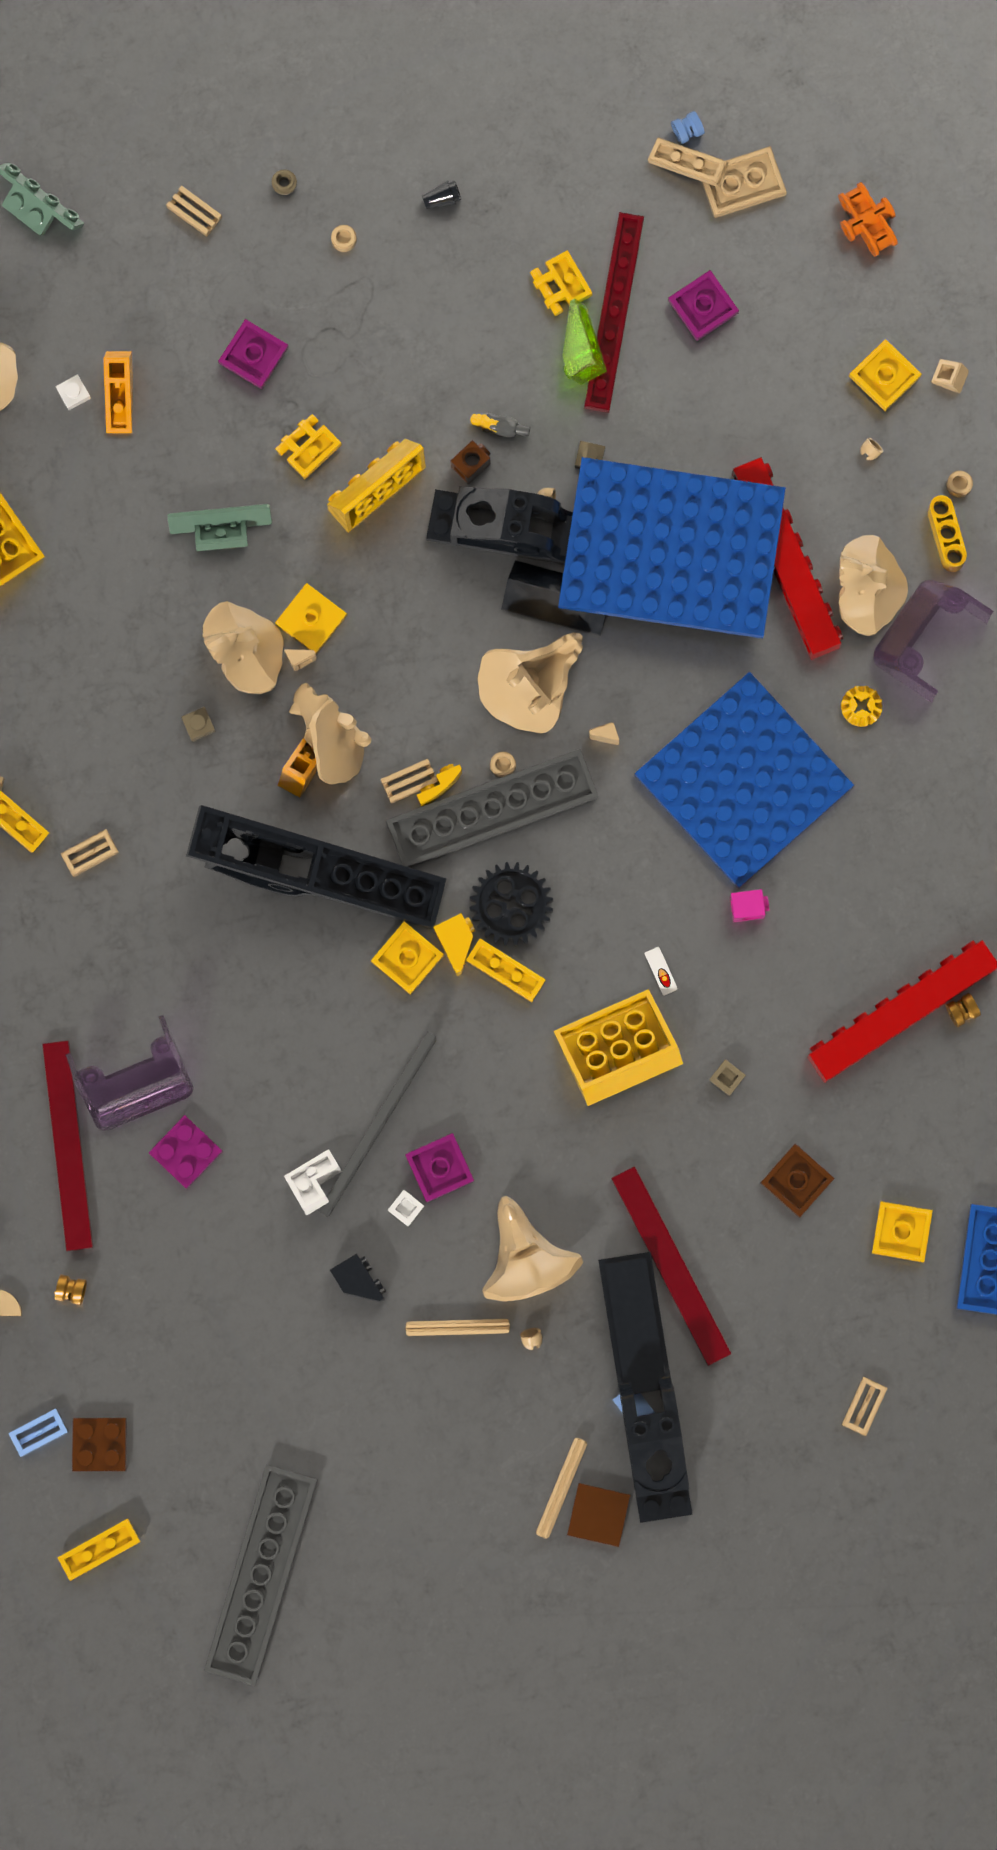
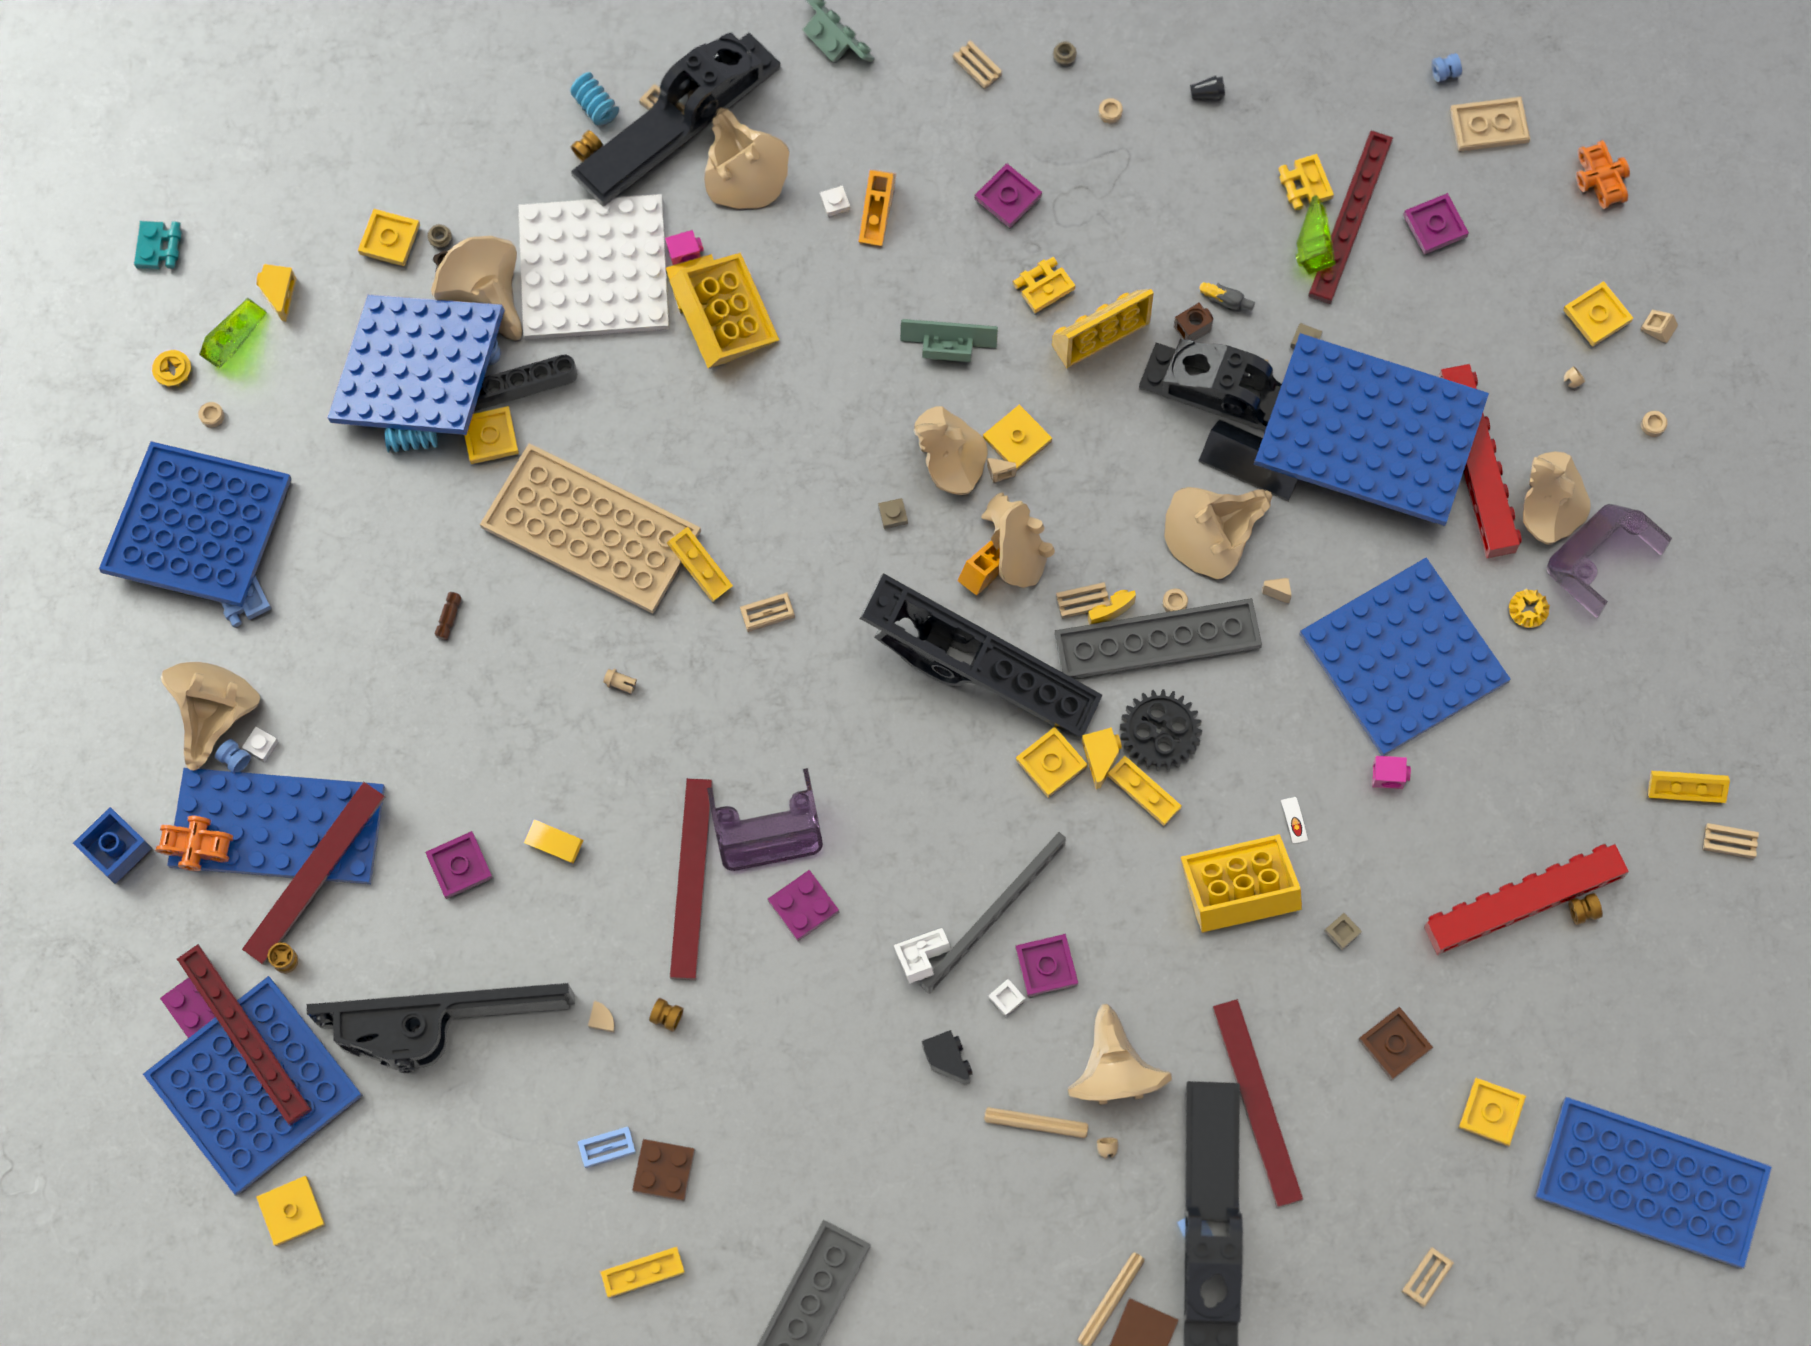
camera: 10 degrees right, 10 degrees down
tan tile [648,137,728,187] -> none
yellow beam [928,495,967,572] -> none

